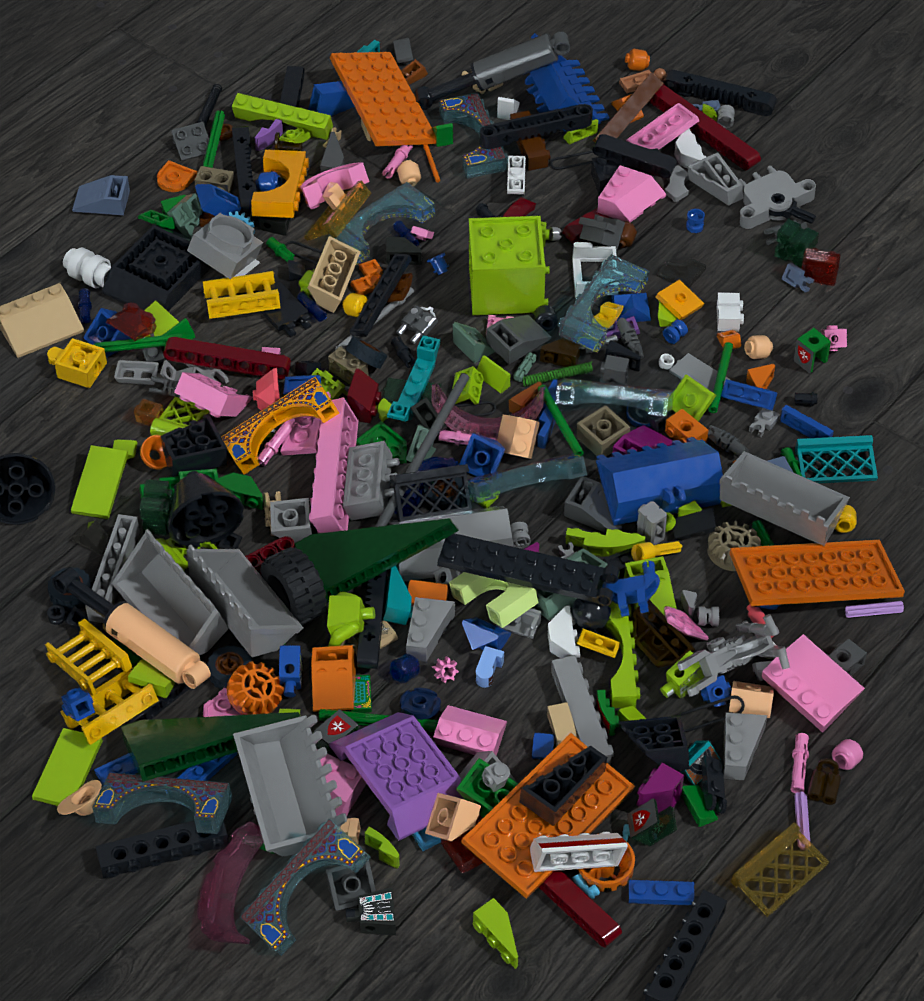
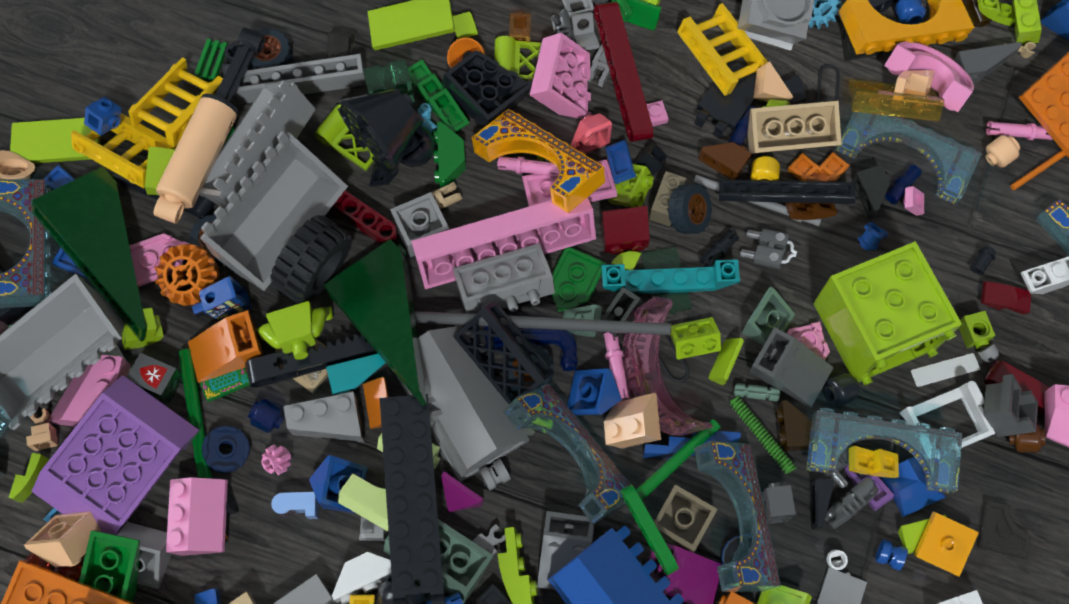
camera: 70 degrees right, 20 degrees up
green axle [266,237,294,262] -> none
light grey plate [482,762,510,792] -> none
dark orange slope [509,382,542,417] -> none
none -> green tile [194,39,228,82]
none -> green beam [620,484,679,575]
none -> reddish brown slope [698,142,752,180]
none -> light nougat slope [753,61,793,102]
none -> white sticker [911,353,980,387]

